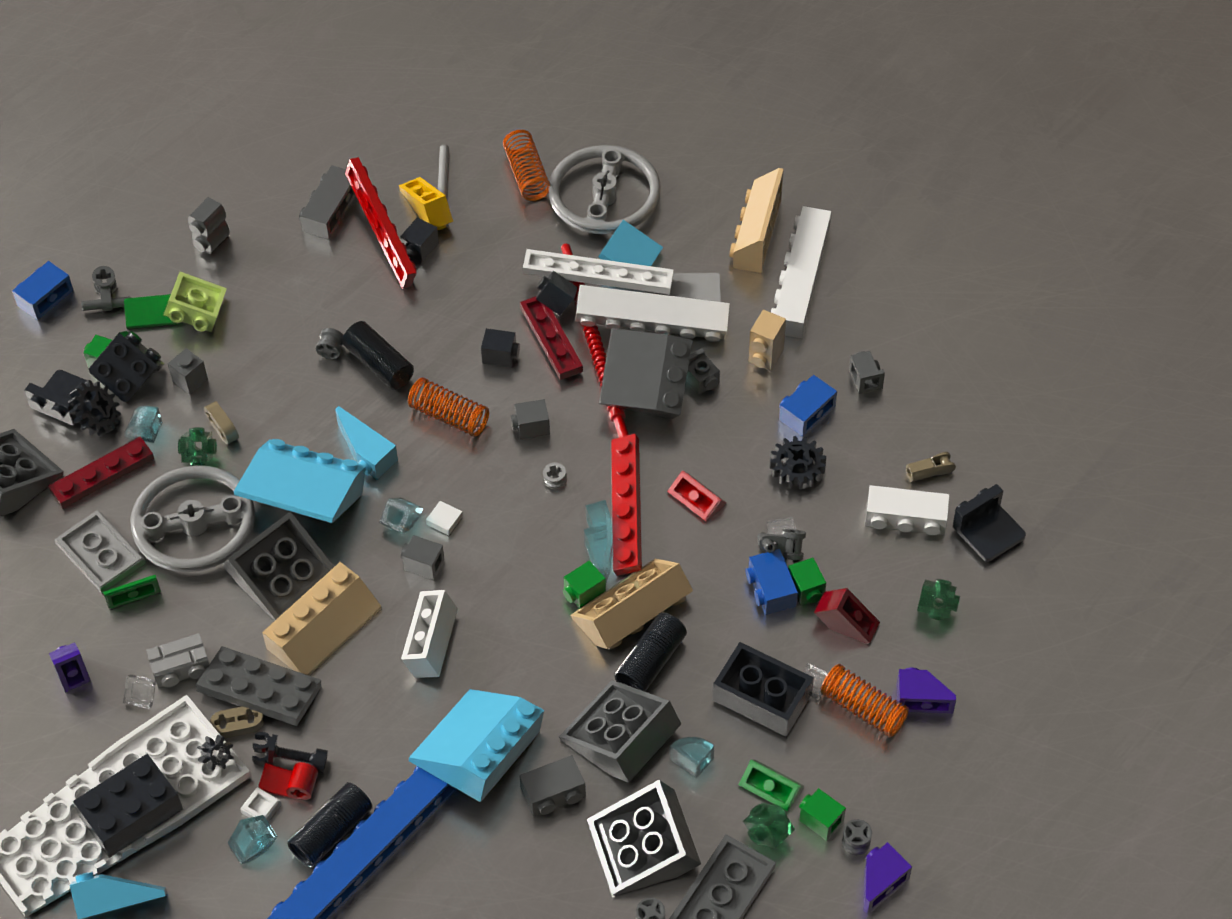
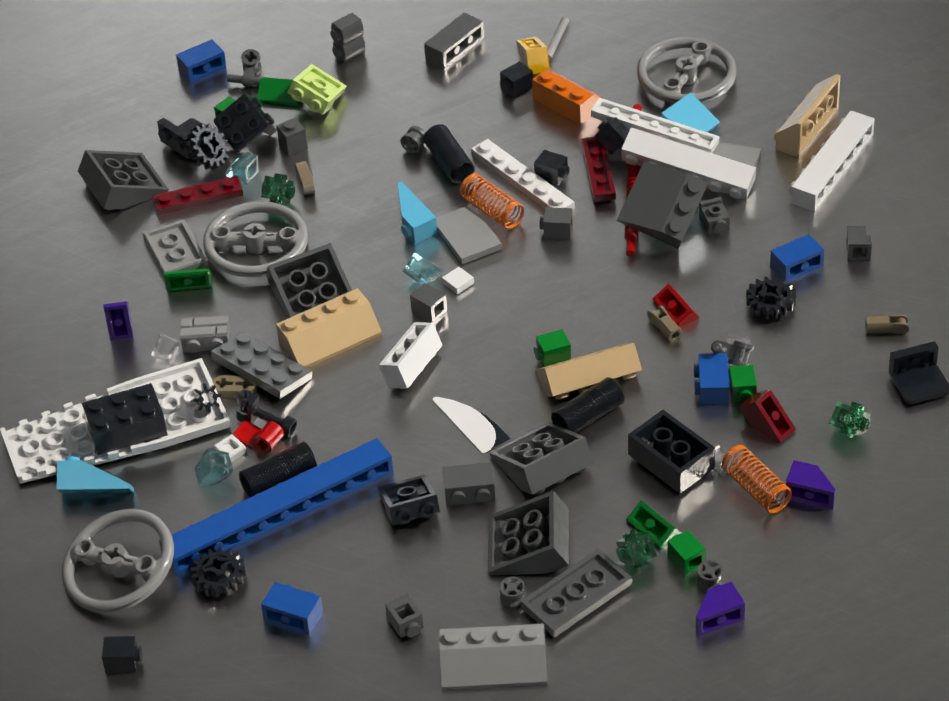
camera: 20 degrees right, 10 degrees down
medium azure slope [234,439,366,523] -> none
red plate [345,157,417,289] -> none
medium azure slope [408,689,544,802] -> none
orange piece [502,130,550,201] -> none
light grey bush [543,462,567,488] -> none
clear light blue slope [584,500,612,584] -> none
red plate [611,434,642,576] -> none
clear light blue brick [670,737,714,778] -> none
tan brick [748,310,786,371] -> none
white brick [865,485,949,535] -> none
none -> black plate [377,475,440,525]
none -> white sticker [433,397,510,453]
none -> light grey tile [436,204,502,264]
none -> white plate [471,139,575,210]
none -> orange slope [532,69,607,125]
none -> dark tan bar [647,306,682,342]

